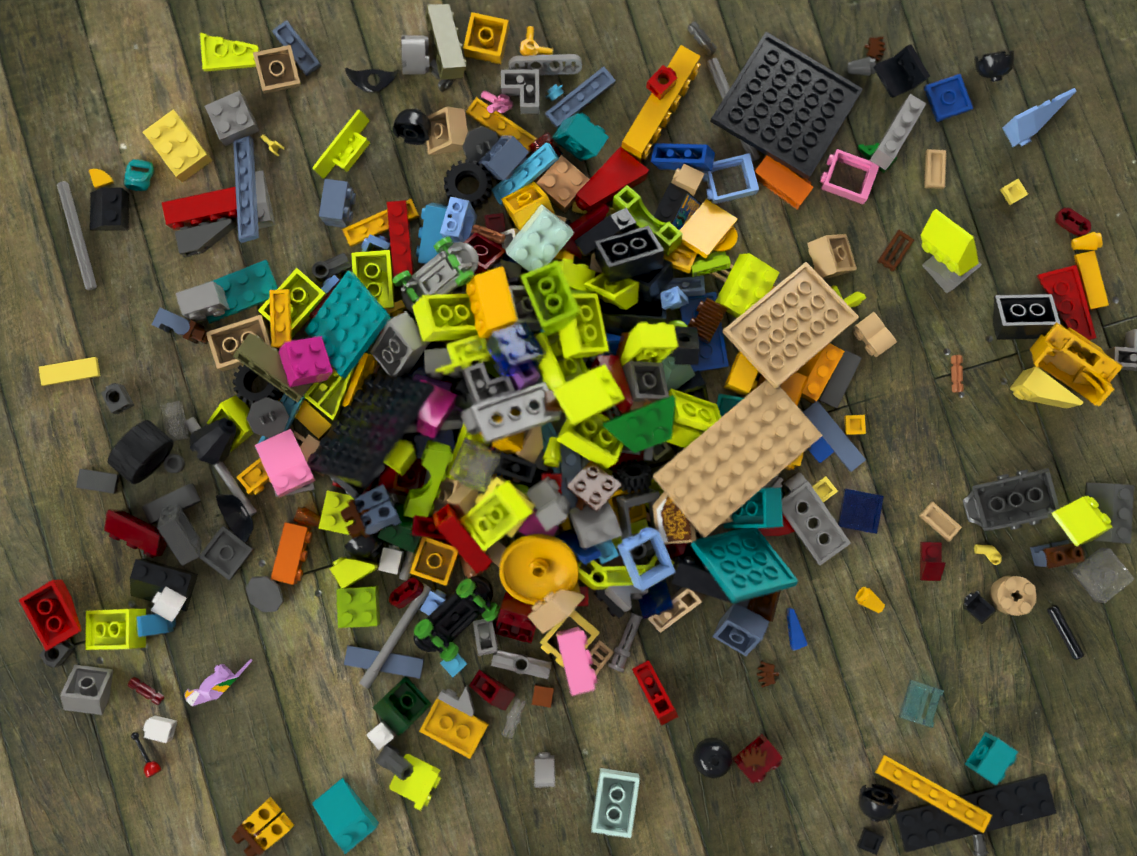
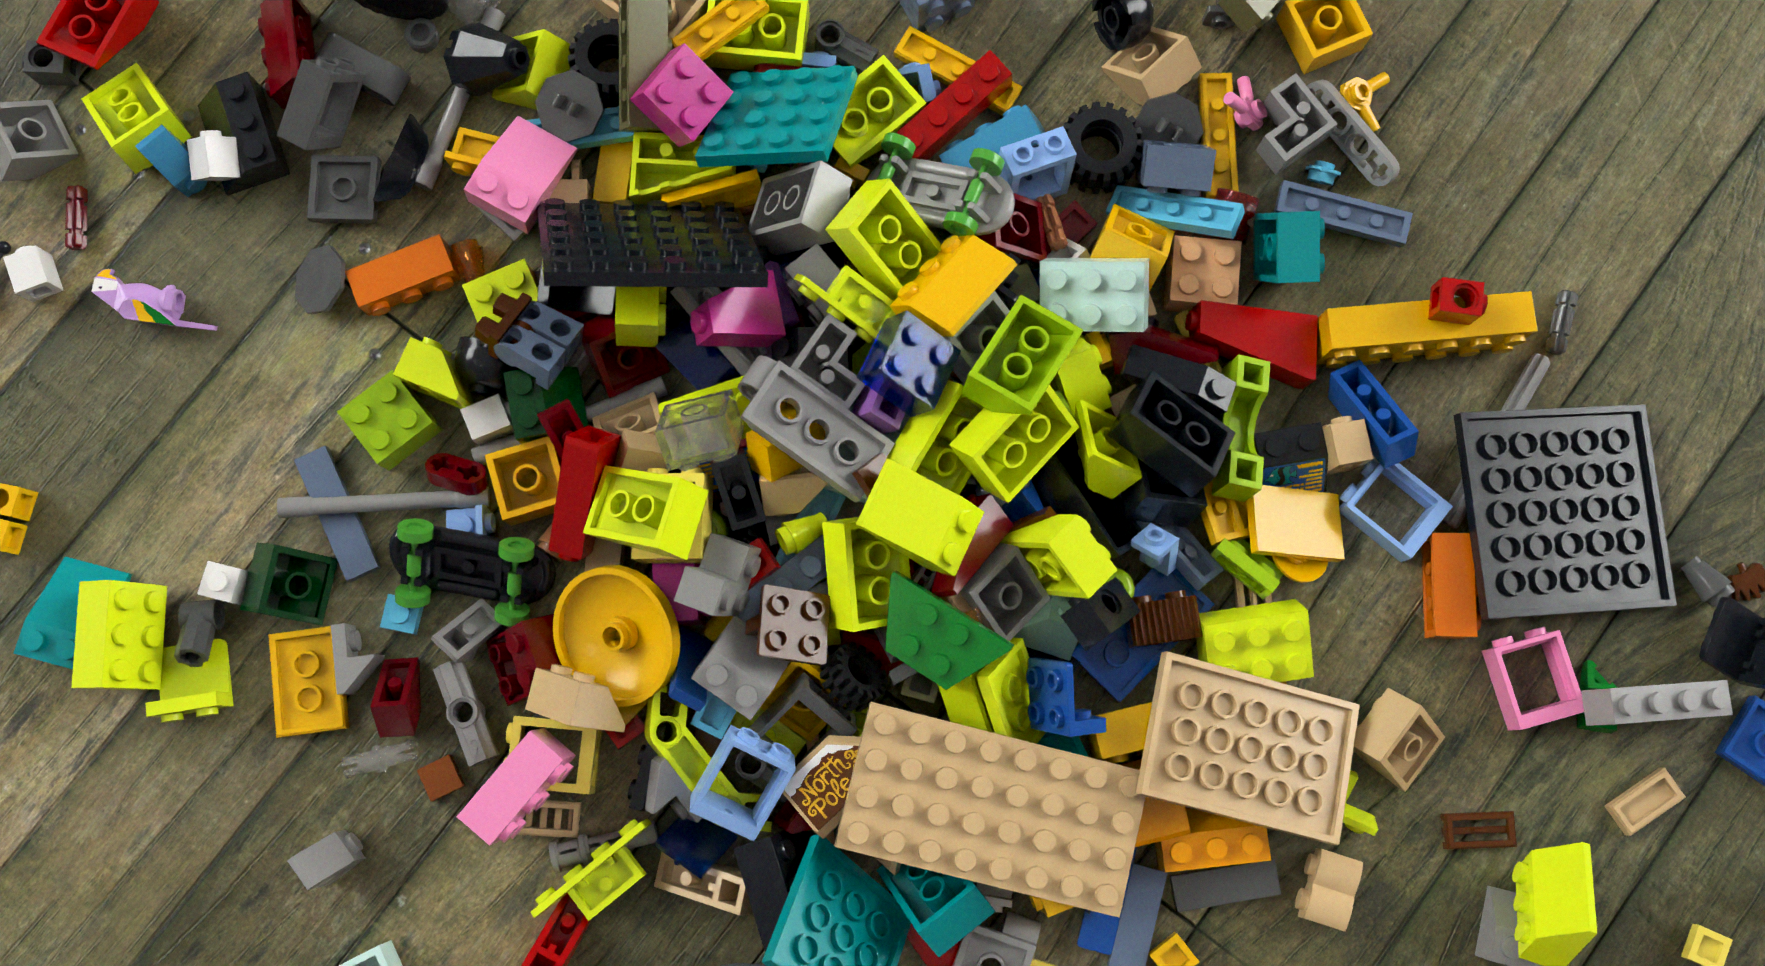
camera: 55 degrees right, 5 degrees down
lime arch [403,440,453,518] -> none
none -> neon yellow brick [71,580,167,690]
none -> neon yellow bracket [530,818,652,921]
none -> blue bracket [1026,658,1106,737]

